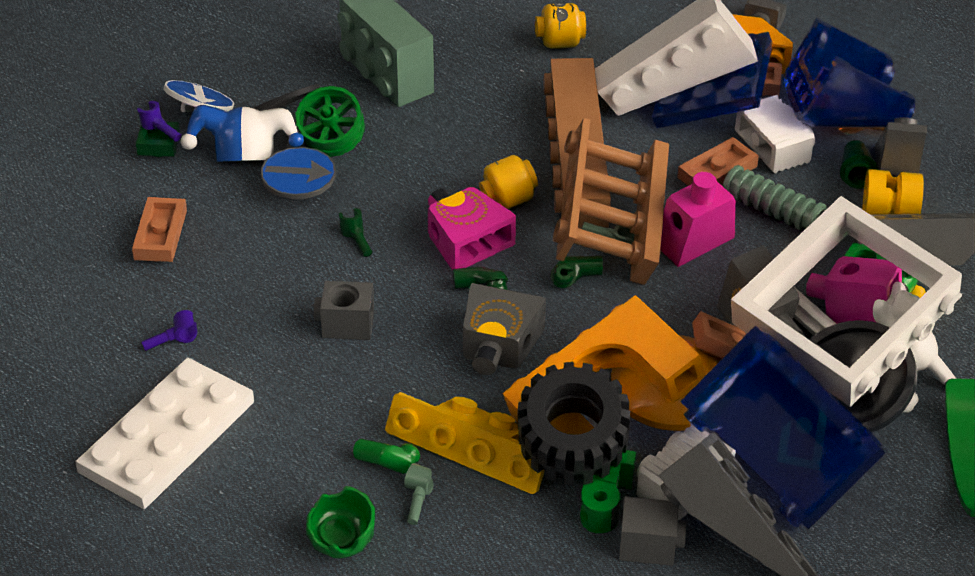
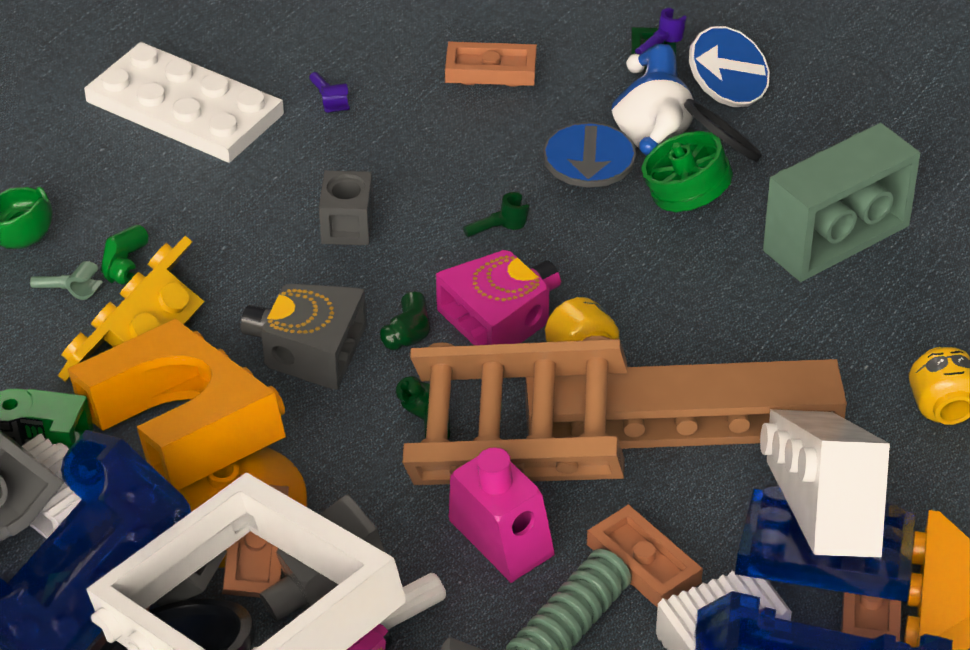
camera: 90 degrees right, 0 degrees up
black tyre [518,362,631,485] -> none

